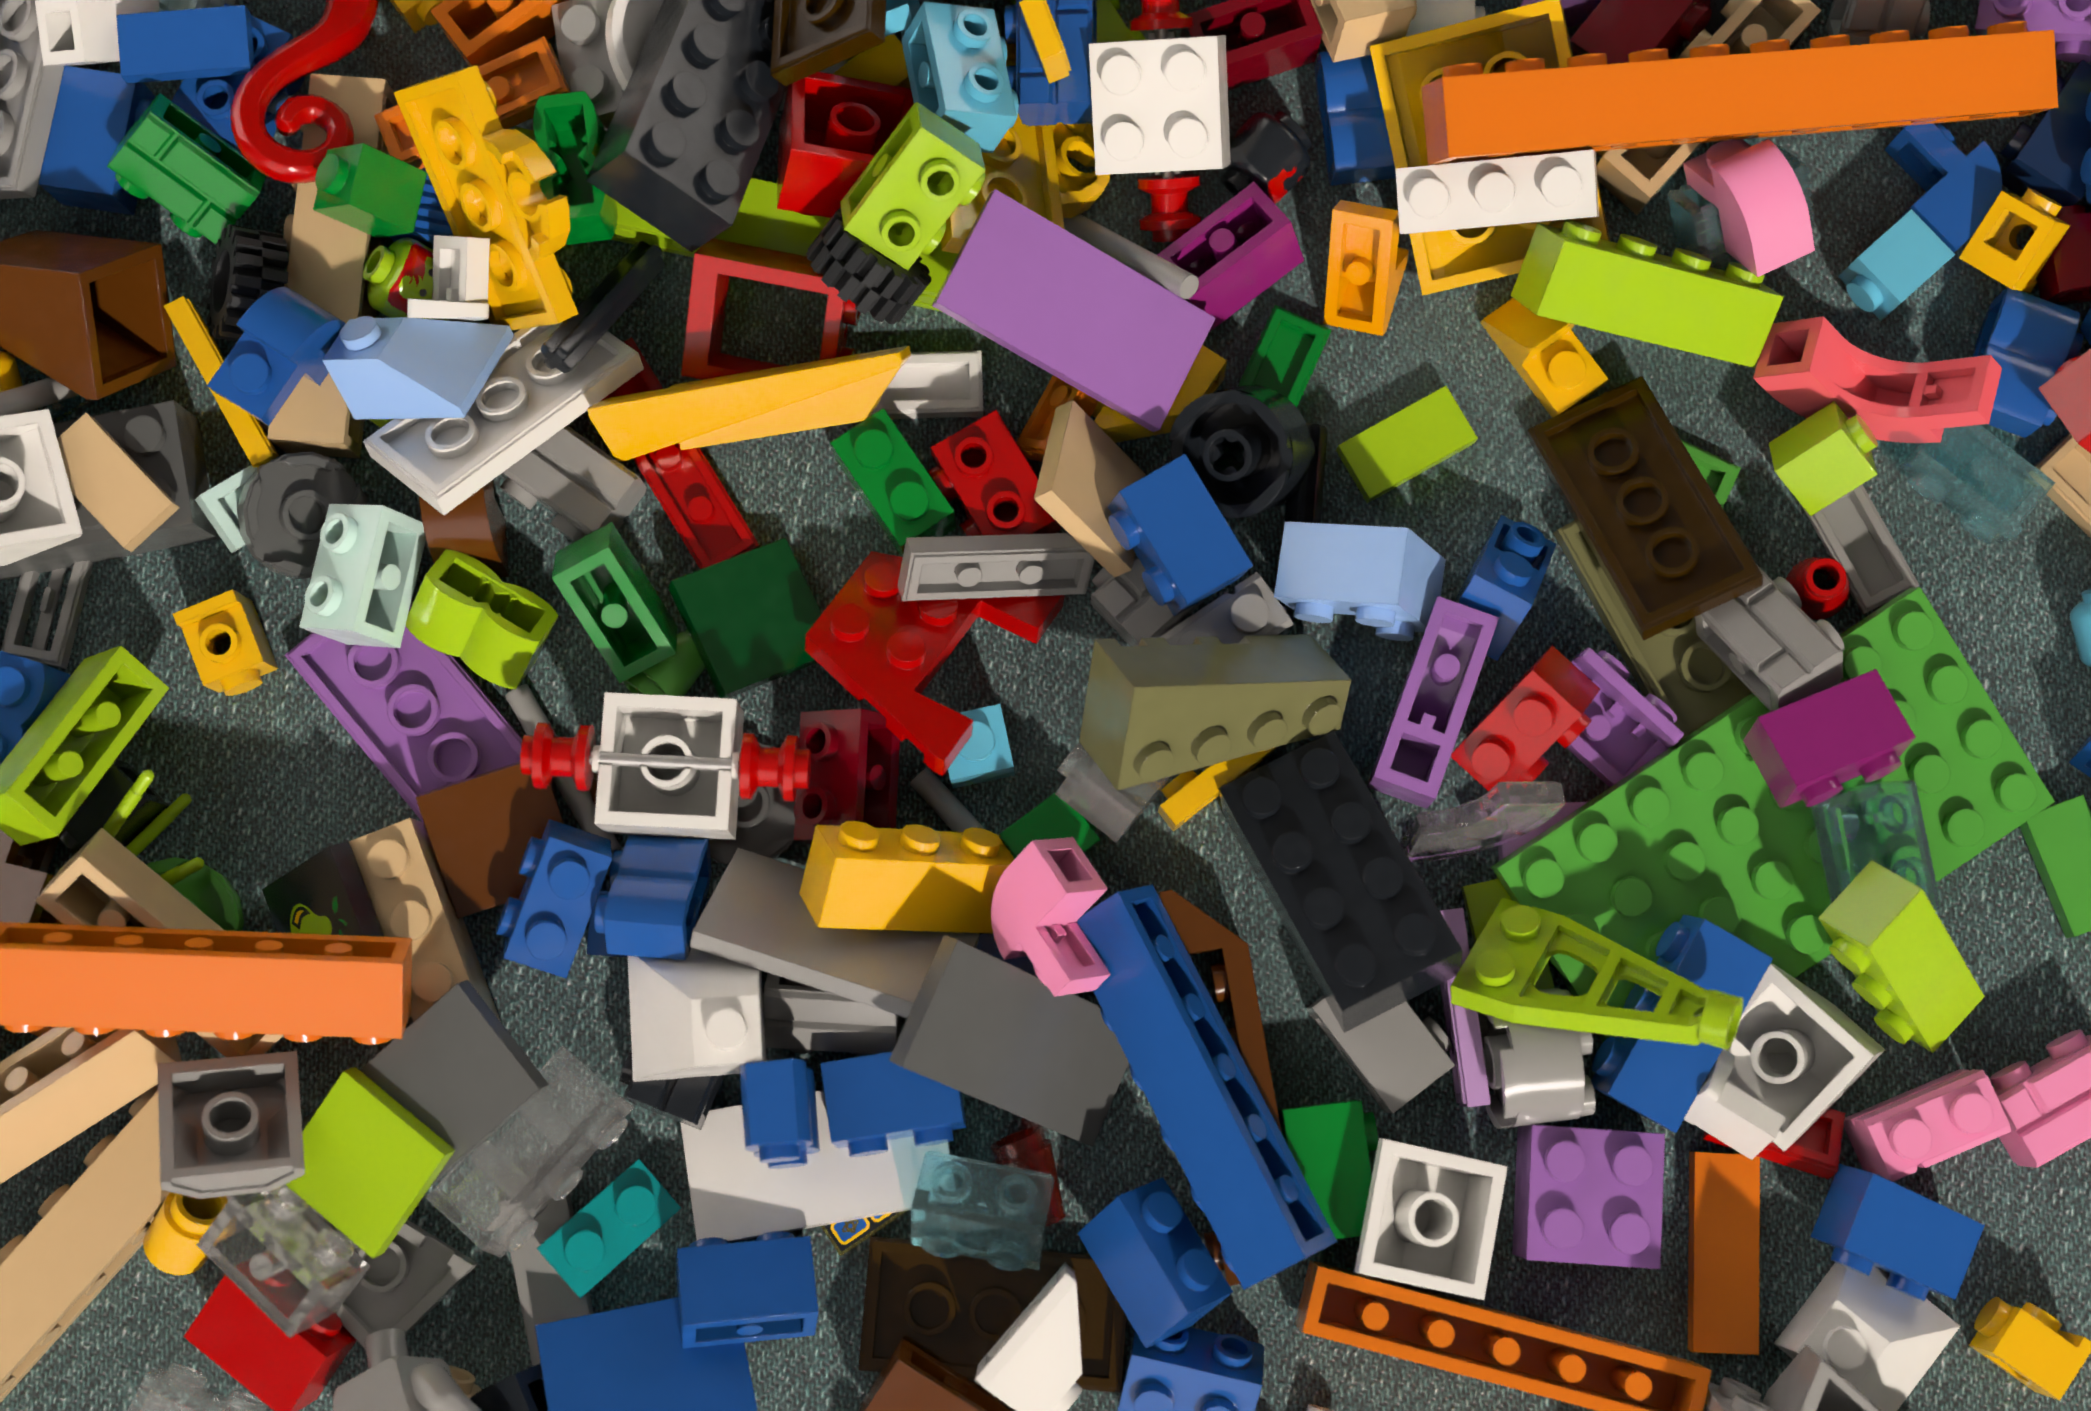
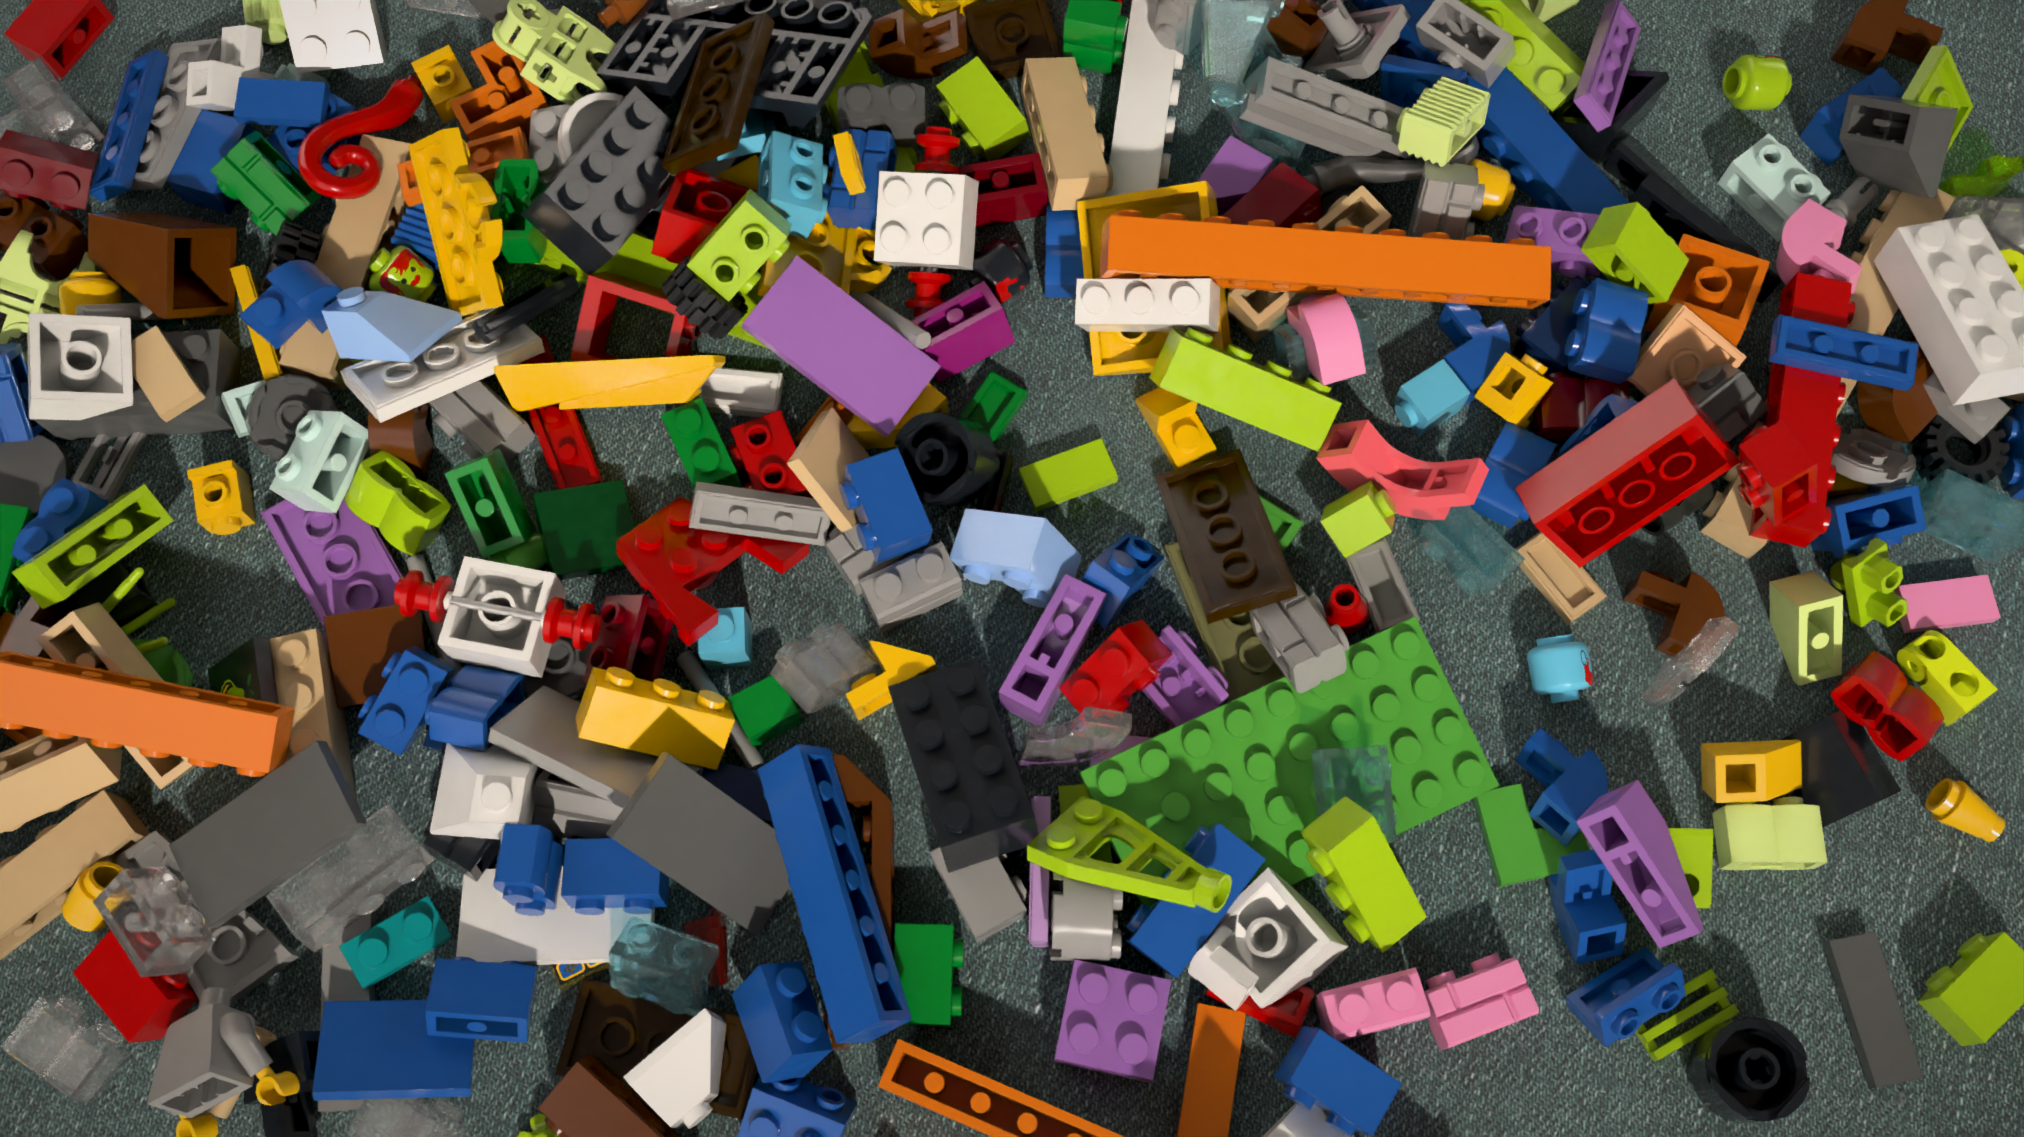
camera: 10 degrees right, 10 degrees down
light grey slope [157,1051,305,1199] -> none
lime tile [285,1067,455,1259] -> none
green brick [313,143,427,238] -> none
white tile [407,235,490,321] -> none
bright pink brick [991,837,1111,997] -> none
olive wedge [1079,634,1351,791] -> none
light orange slope [1323,200,1409,336] -> none
white slope [1354,1138,1508,1300] -> none
magenta brick [1743,669,1916,809] -> none

